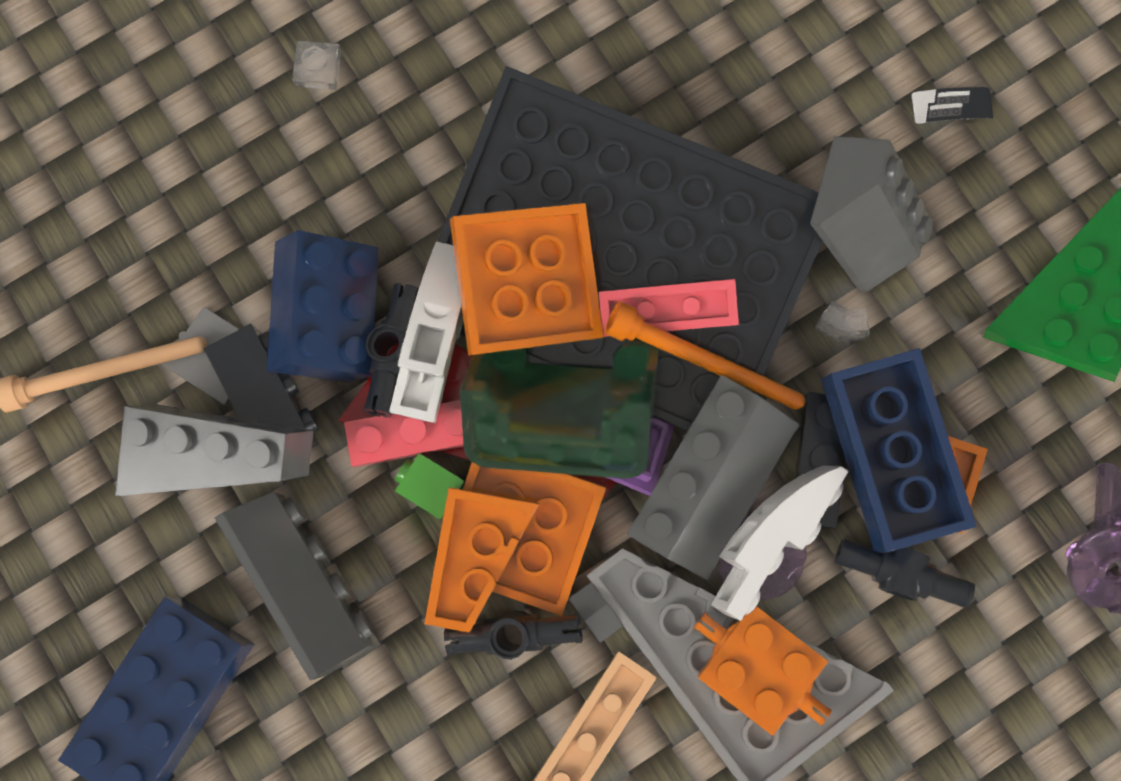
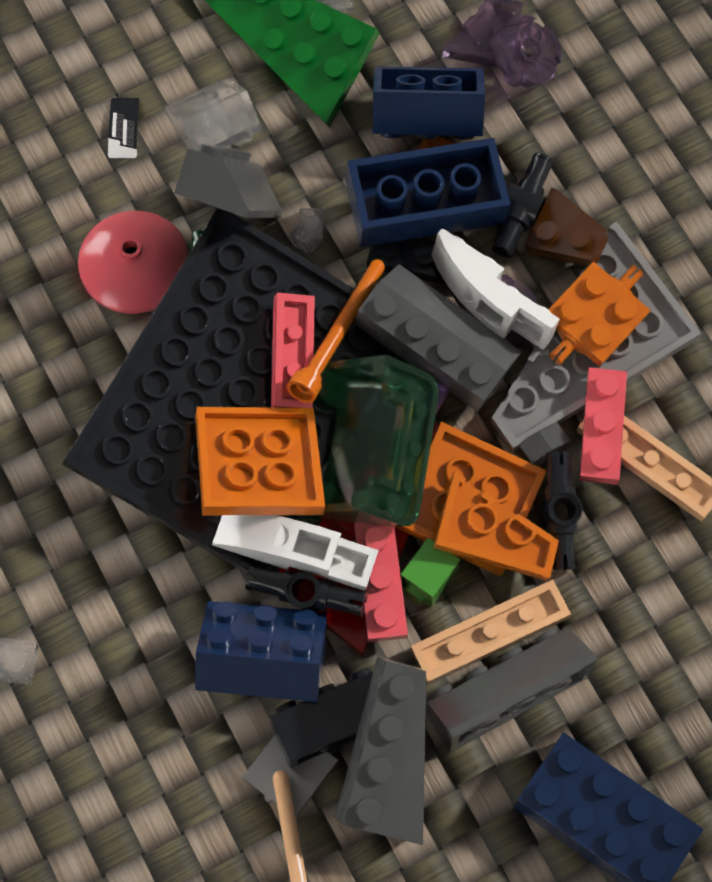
camera: 85 degrees left, 10 degrees down
none -> coral dish [78,211,189,314]
none -> clear slope [163,78,262,150]
none -> dark blue brick [373,66,485,140]
none -> light nougat plate [410,579,571,685]
none -> reddish brown wing [525,188,609,267]
none -> coral plate [579,367,627,485]

